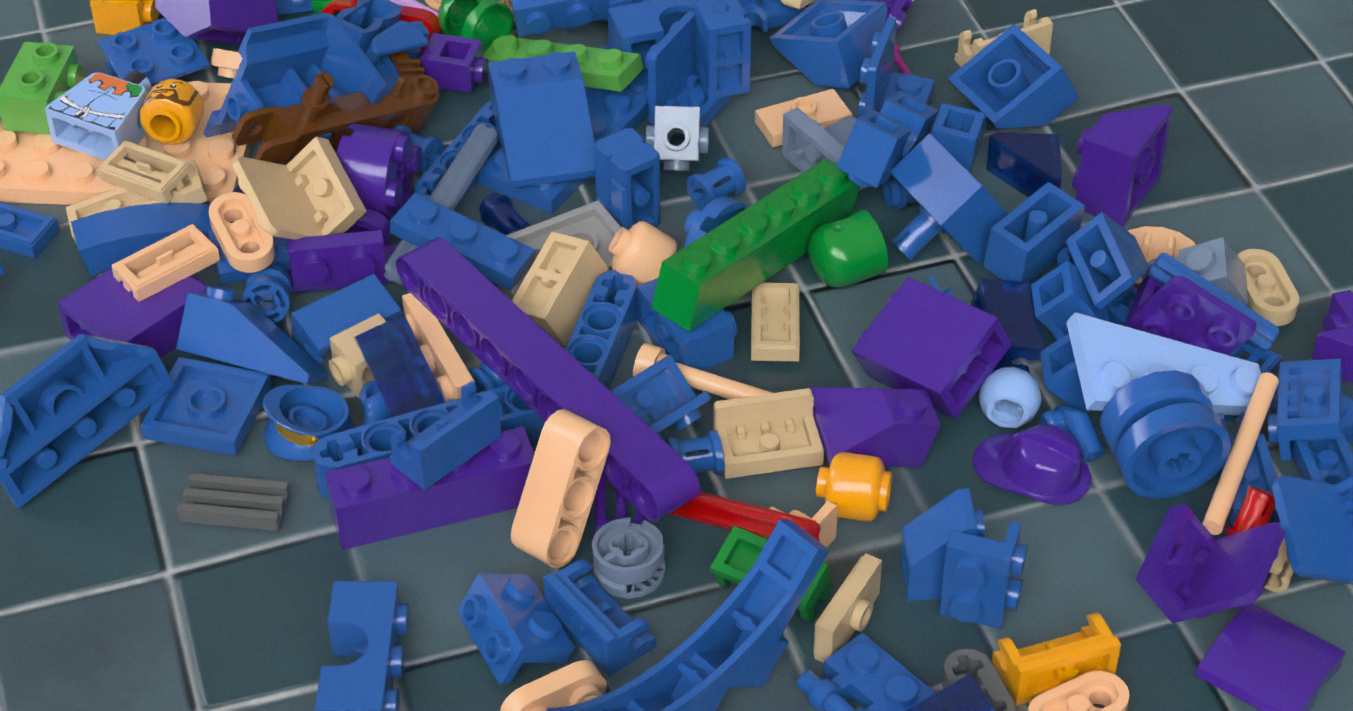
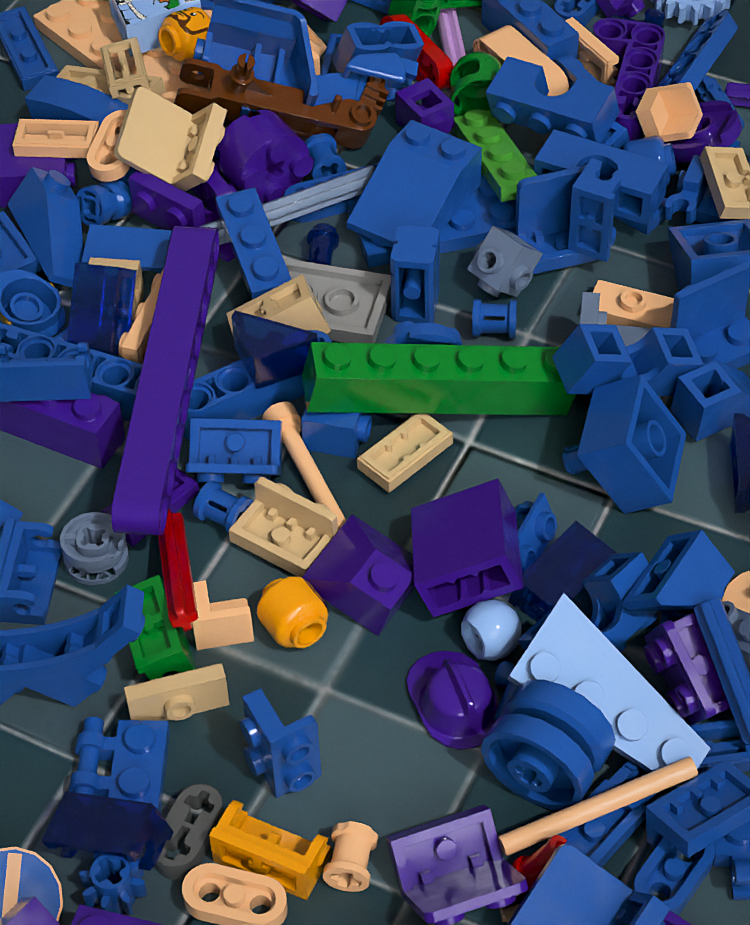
camera: 45 degrees right, 5 degrees up
light nougat beam [511,409,611,569] -> none
light nougat head [608,221,678,286] -> none
green helmet [808,209,889,288] -> none
blue slope [900,488,985,601] -> none
blue brick [983,182,1085,291] -> none
none -> clear blue slope [231,310,318,389]
none -> light nougat bush [323,821,378,892]

